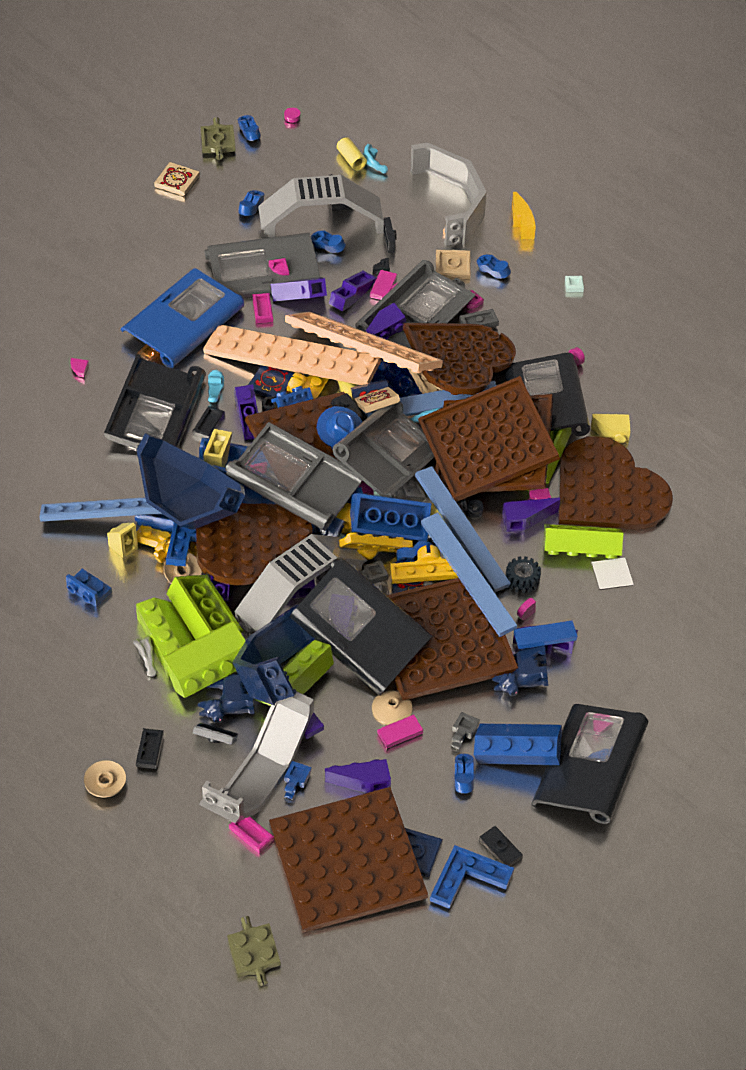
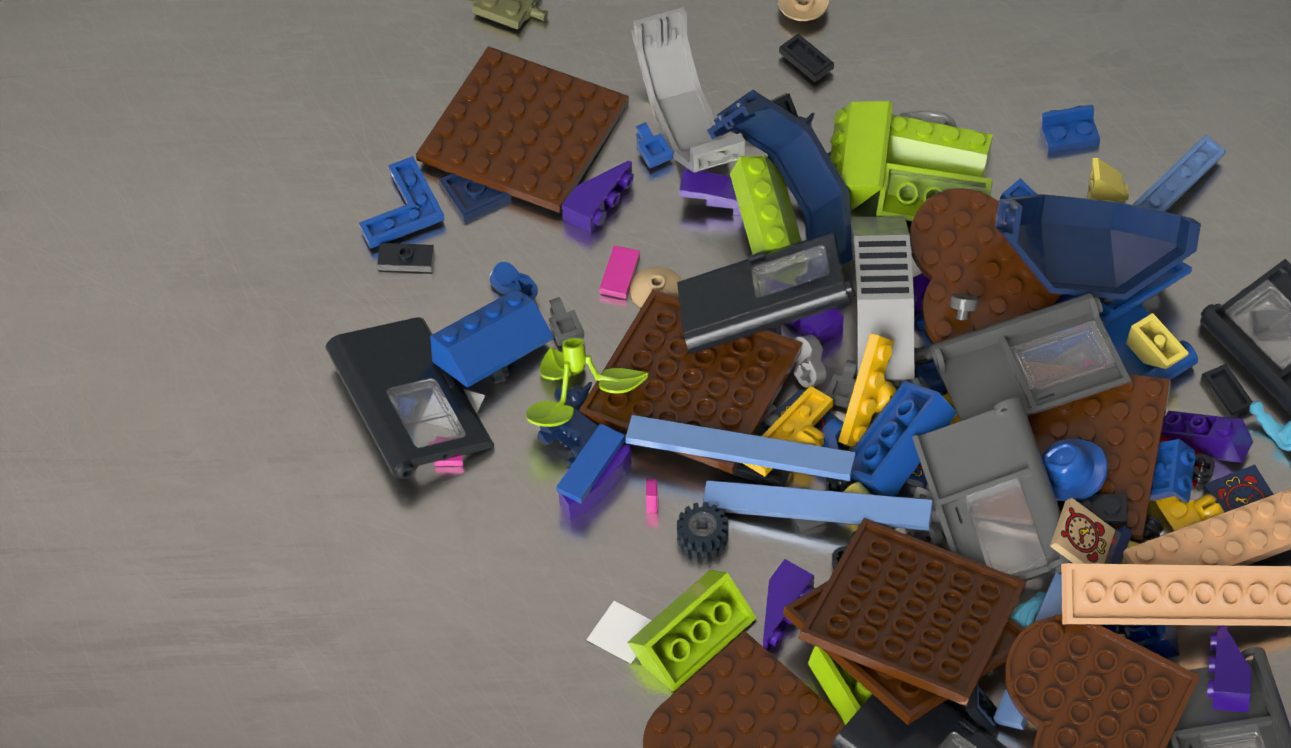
camera: 135 degrees right, 5 degrees up
dark pink tile [229,817,274,854] -> none
dark pink tile [529,488,551,500] -> none
none -> lime plant [526,338,649,427]
none -> dark grey tile [950,294,979,320]

